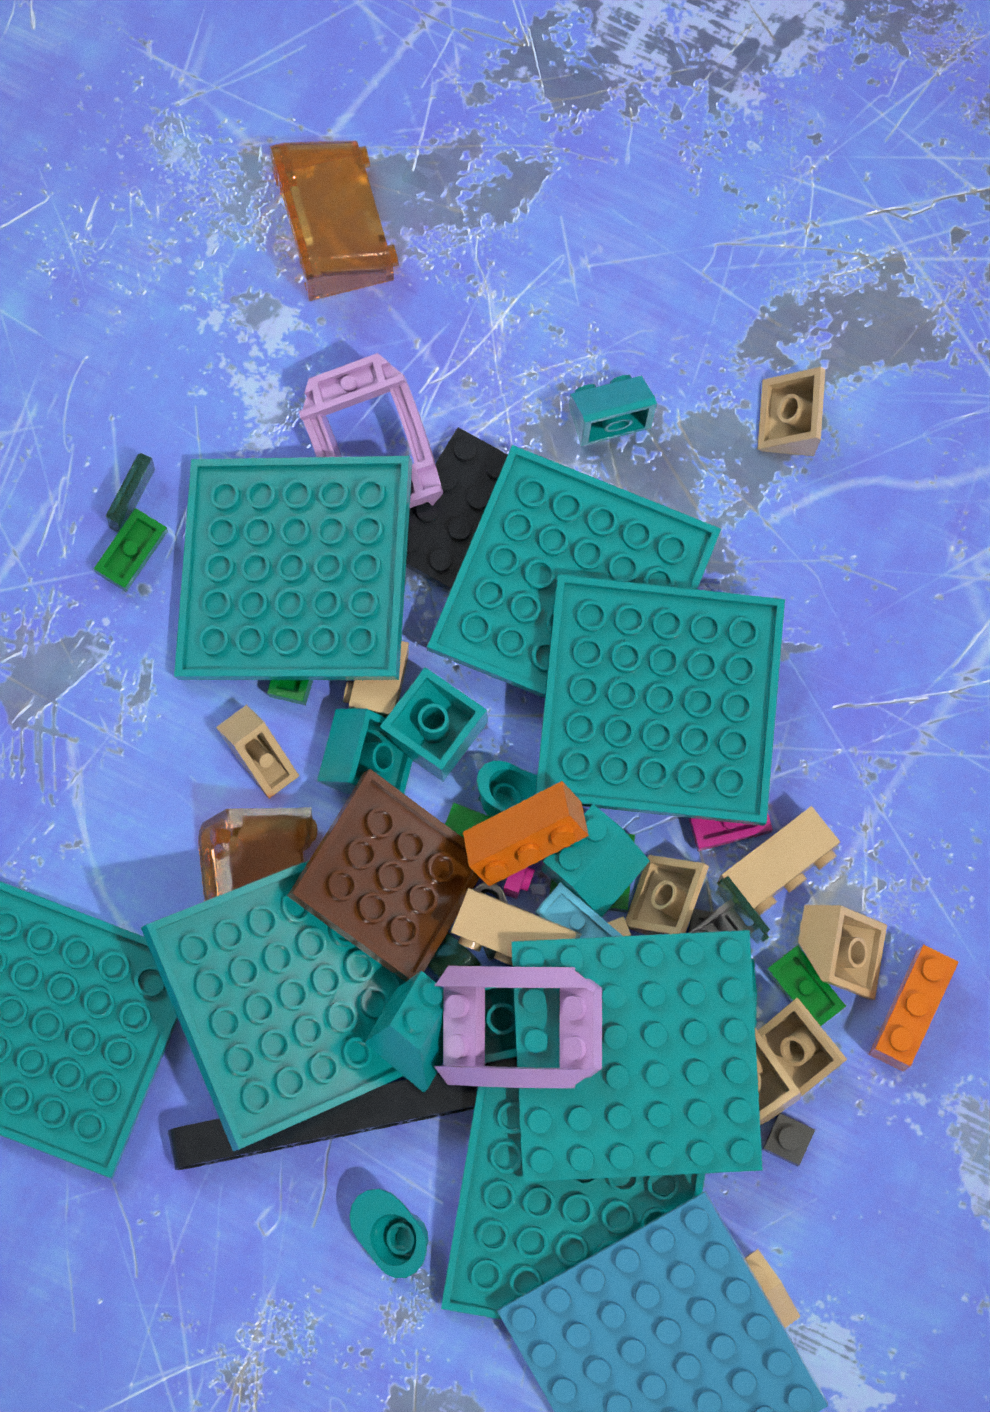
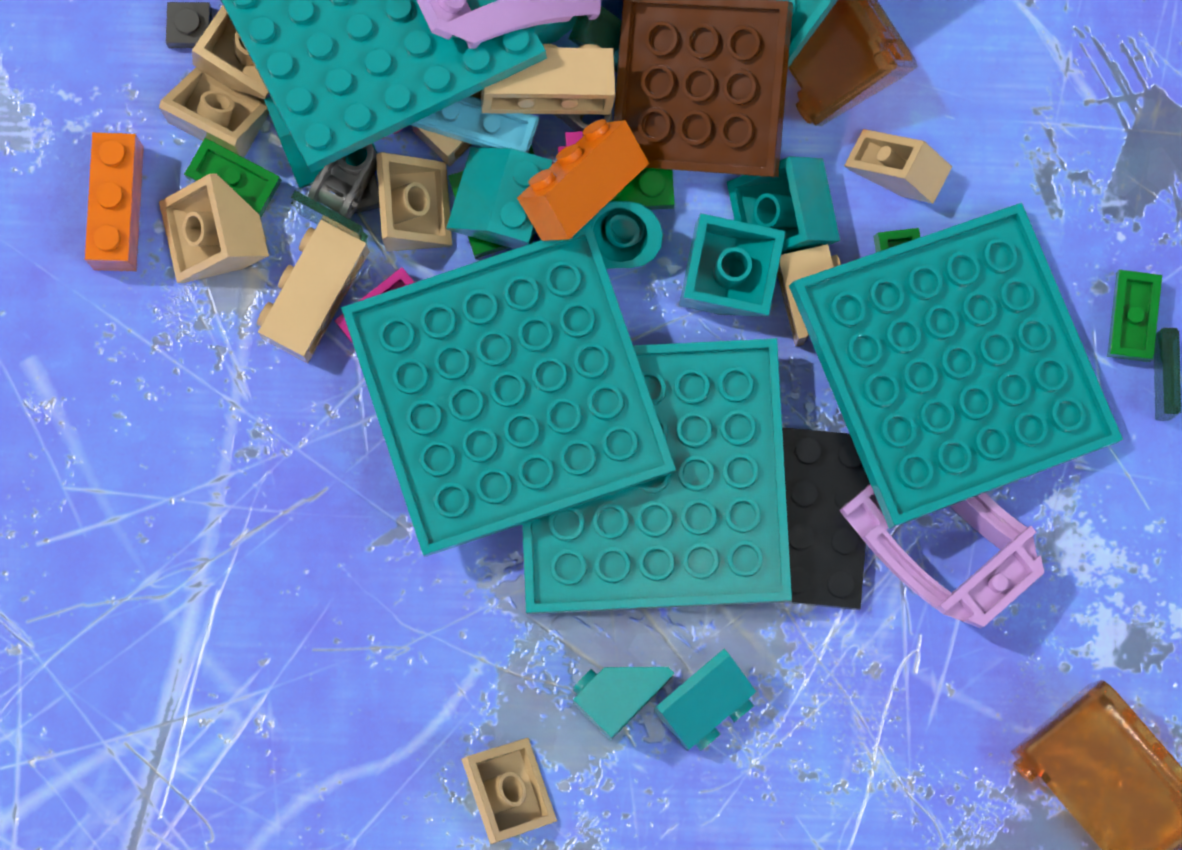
camera: 160 degrees right, 5 degrees up
none -> teal slope [573,667,674,741]

